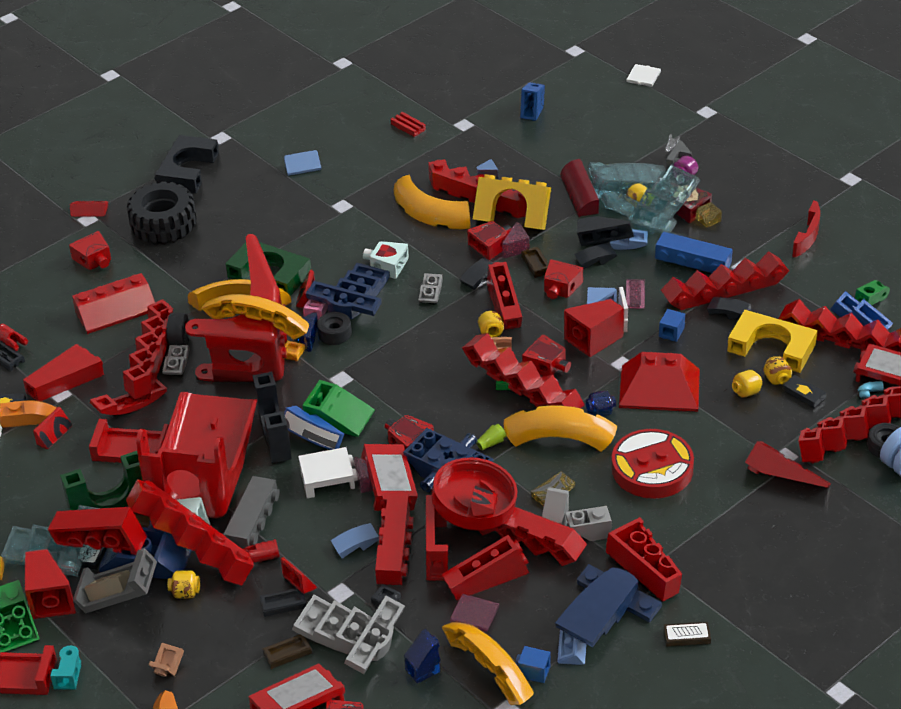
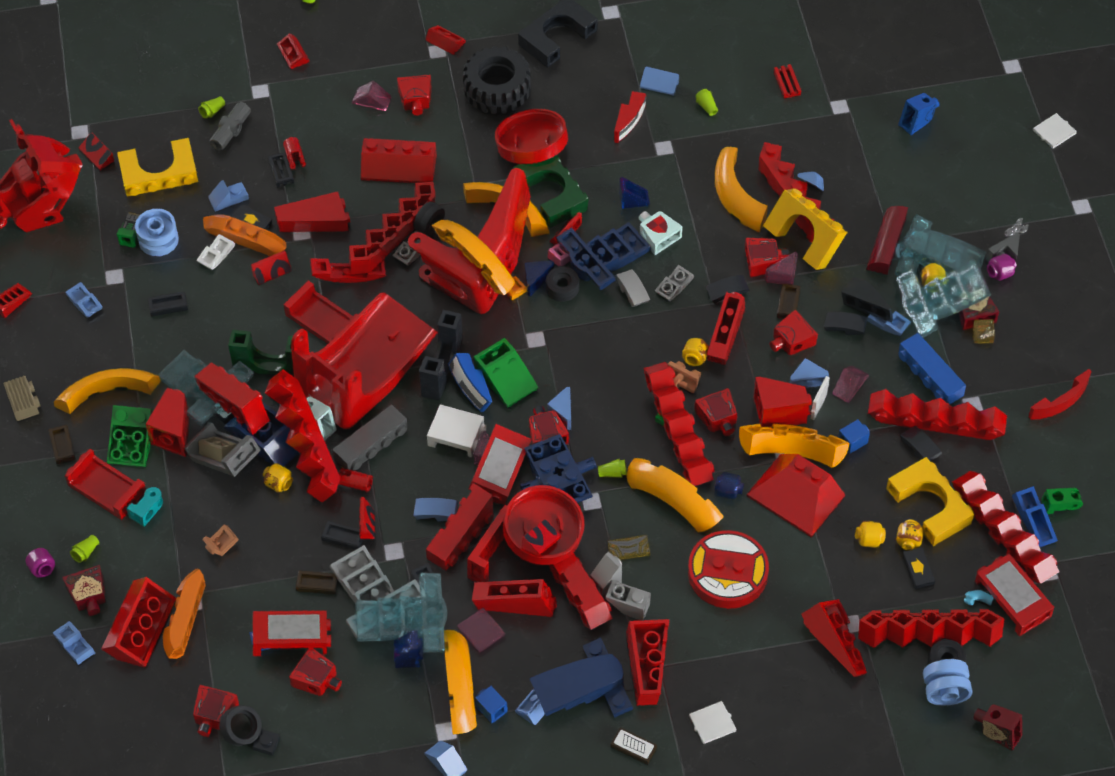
camera: 30 degrees right, 15 degrees up
none -> clear pink slope [352,81,391,111]
none -> clear light blue slope [356,573,447,653]
none -> red piece [495,109,568,164]
none -> medium blue slope [547,387,571,430]
none -> red slope [614,91,646,143]
none -> light grey slope [615,269,650,307]
none -> clear blue slope [619,177,650,209]
none -> white piece [689,701,737,744]
none -> lime cone [695,89,718,116]
none -> light orange brick [739,424,850,468]

